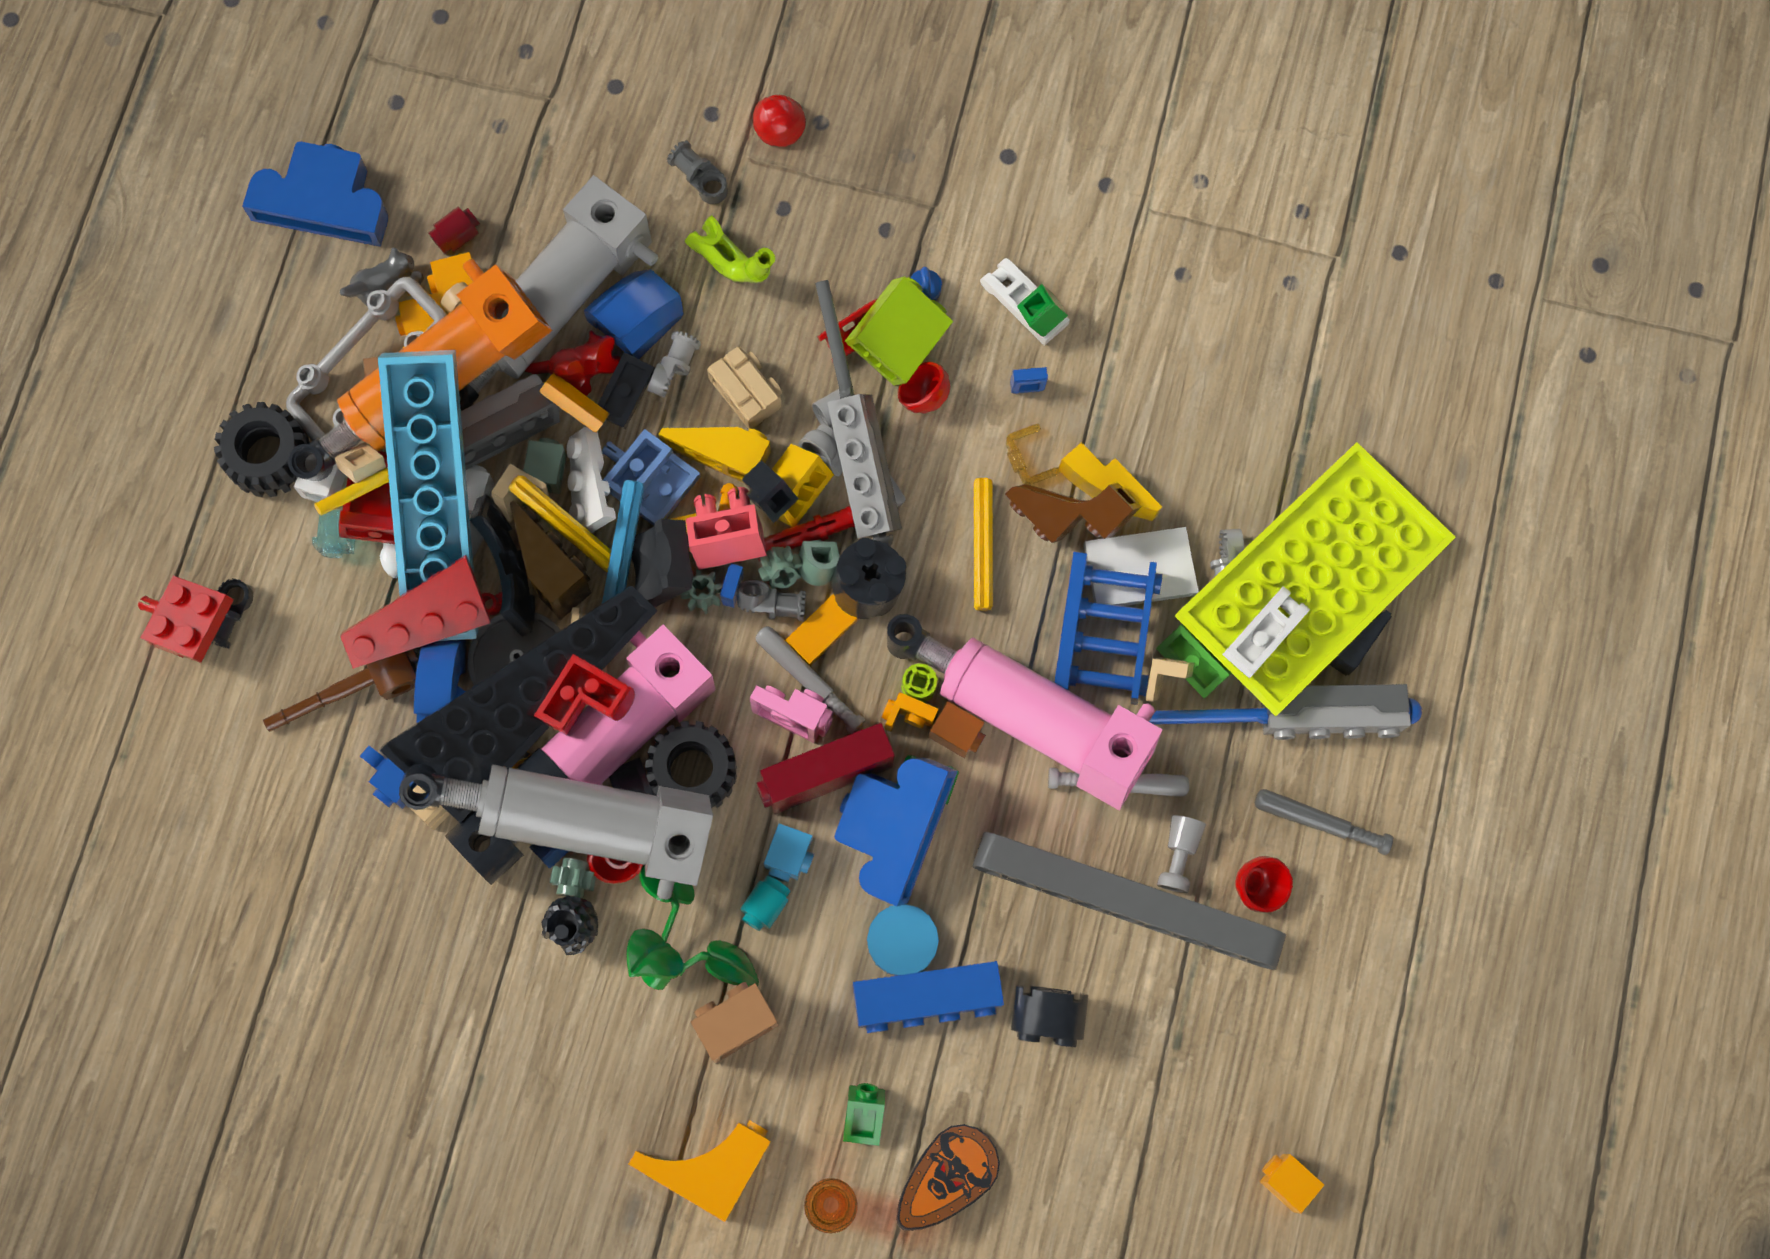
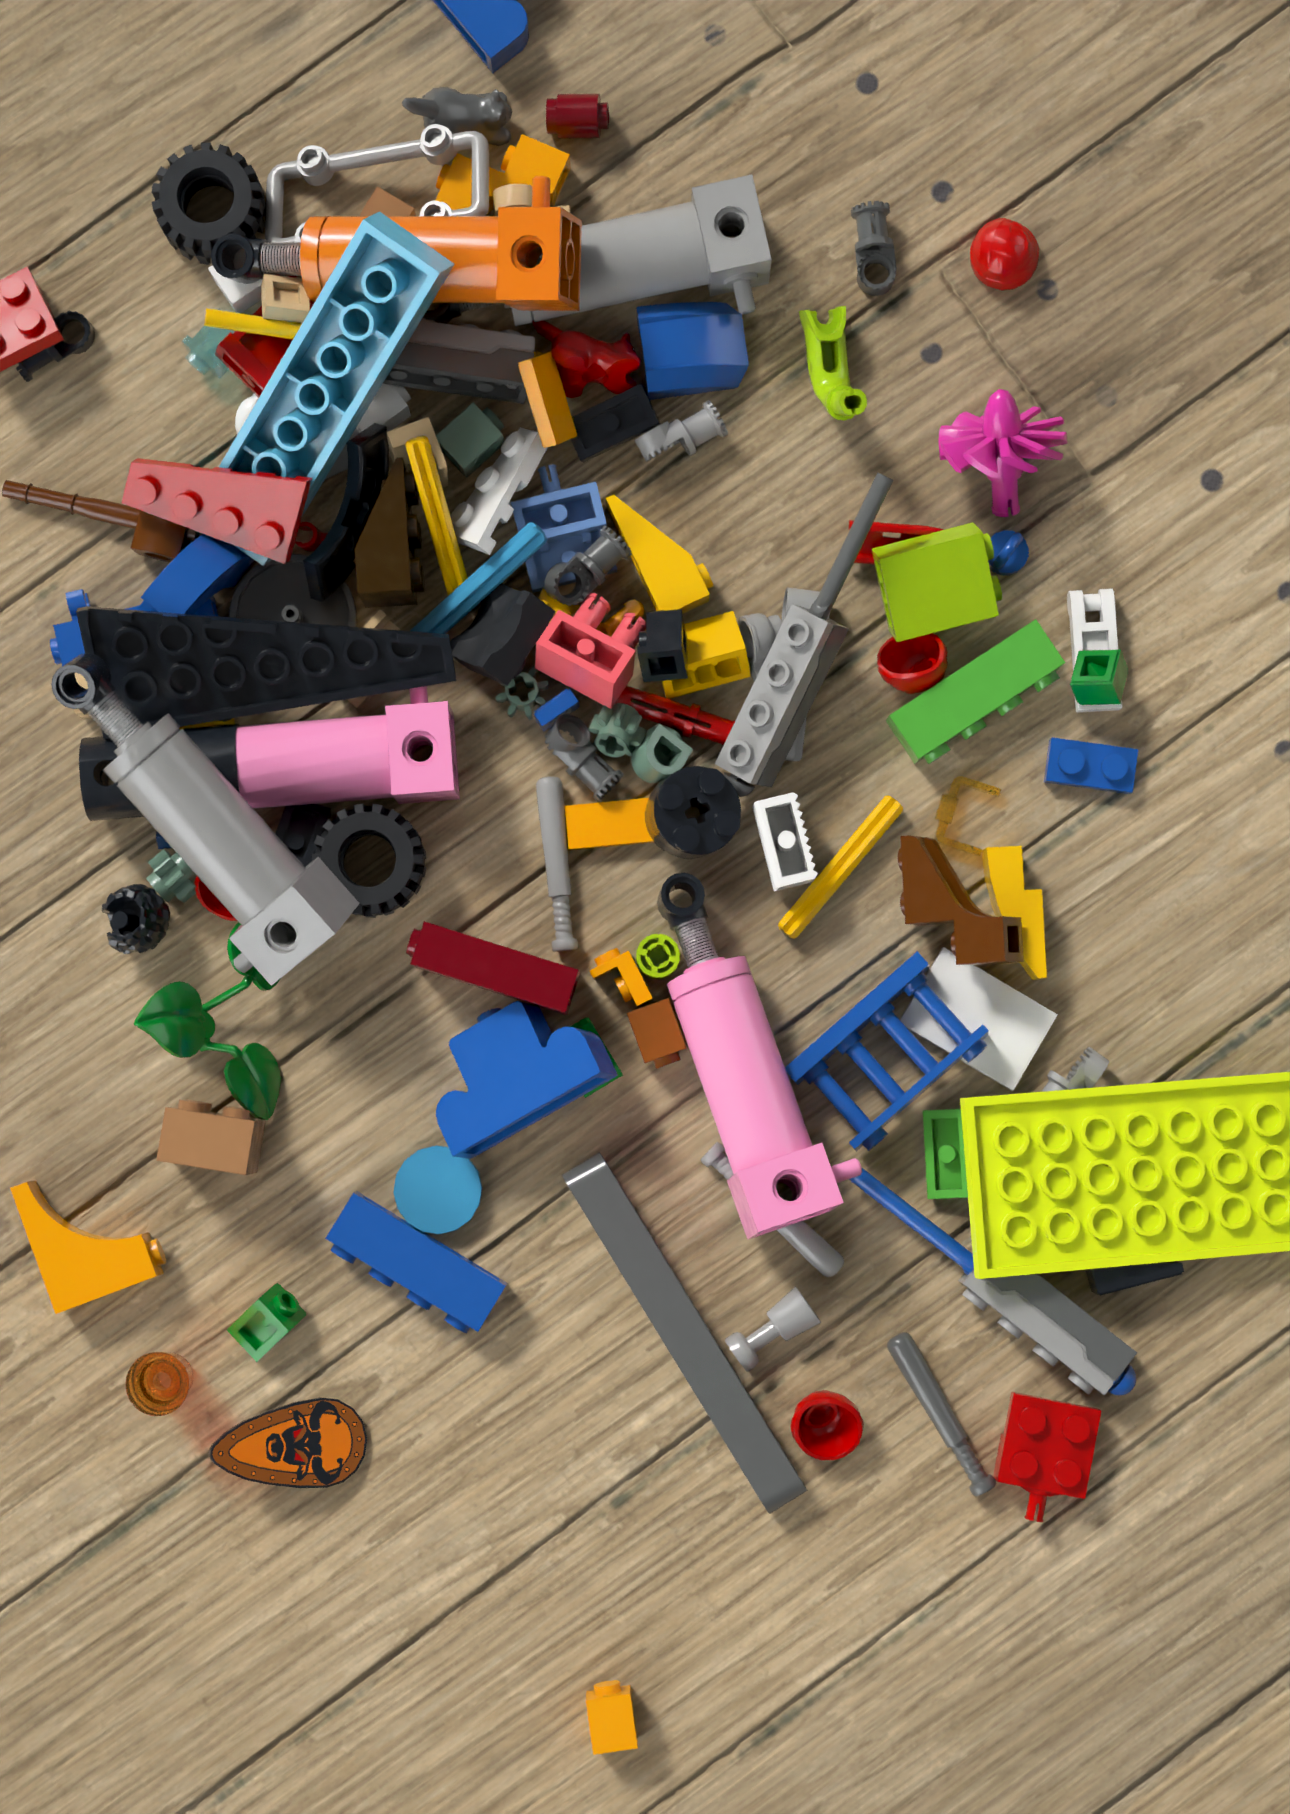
camera: 45 degrees right, 10 degrees up
red brick [534,654,635,736] -> none
tan brick [707,347,782,430] -> none
teal brick [740,875,791,931] -> none
bright pink plate [750,685,833,743] -> none
dark azure brick [764,823,814,883] -> none
blue tile [1010,367,1048,394] -> none
black brick [1011,985,1089,1047] -> none
tan panel [1146,657,1194,702] -> none
white plate [1222,586,1310,678] -> none
none -> dark grey connector [544,526,632,606]
none -> white brick [752,792,818,891]
none -> bright green brick [886,619,1065,764]
none -> dark pink piece [938,389,1067,517]
none -> red plate [993,1391,1101,1522]
none -> blue plate [1044,737,1138,794]

